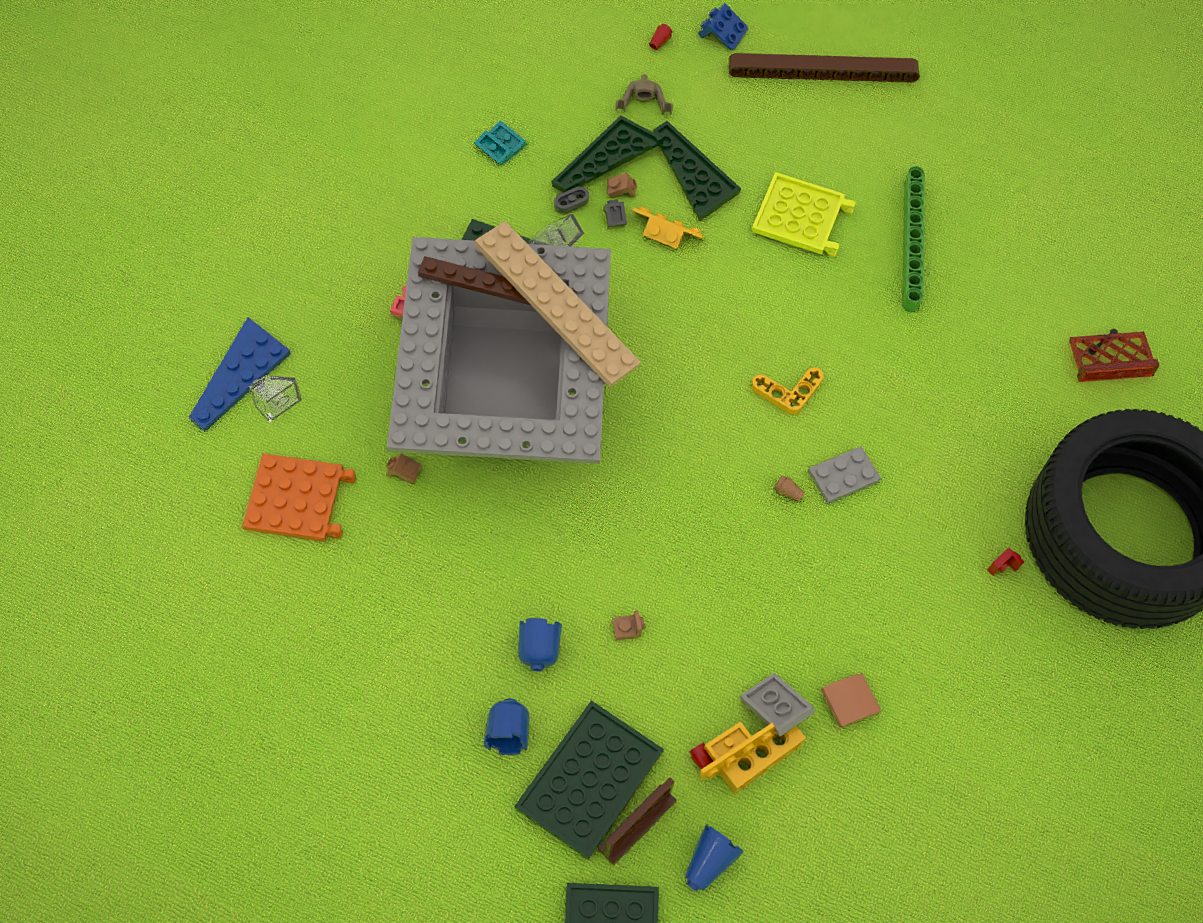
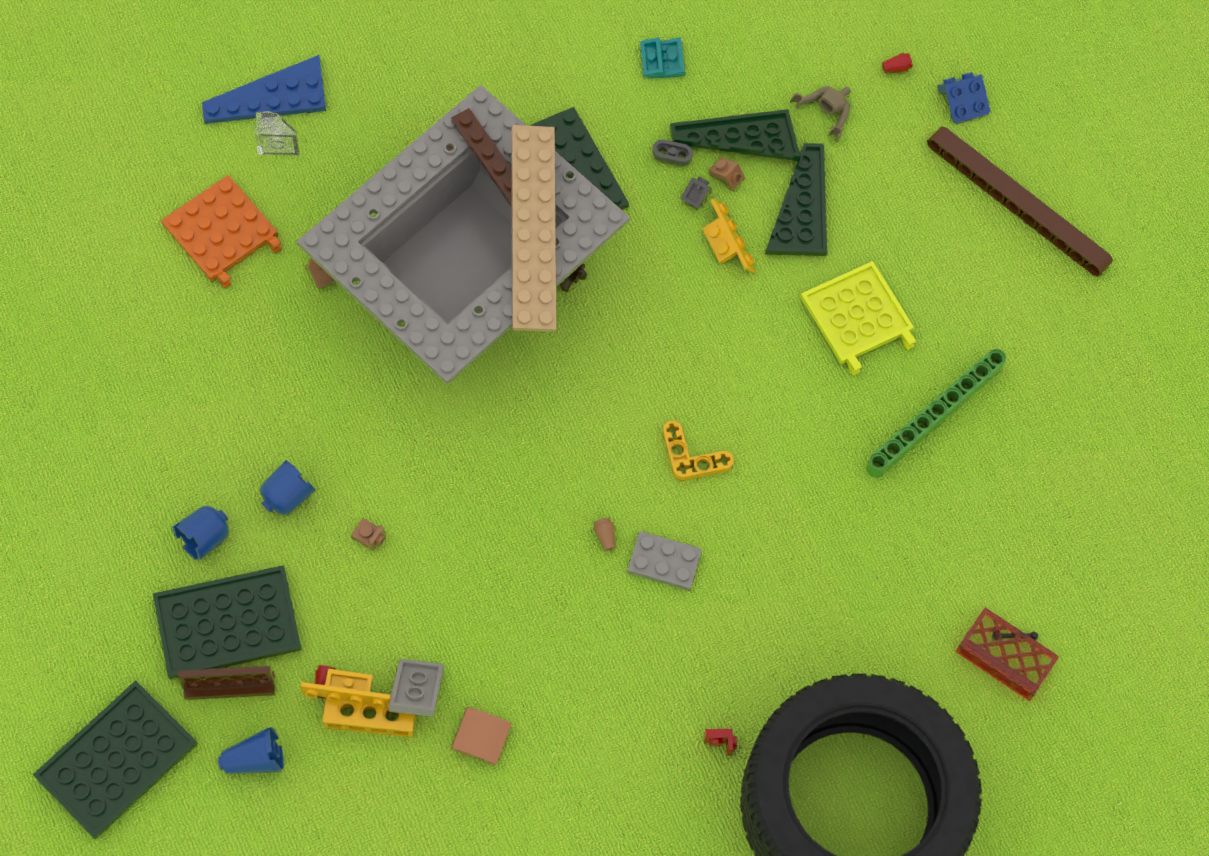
camera: 40 degrees right, 5 degrees up
clear slope [529,214,584,247] -> none

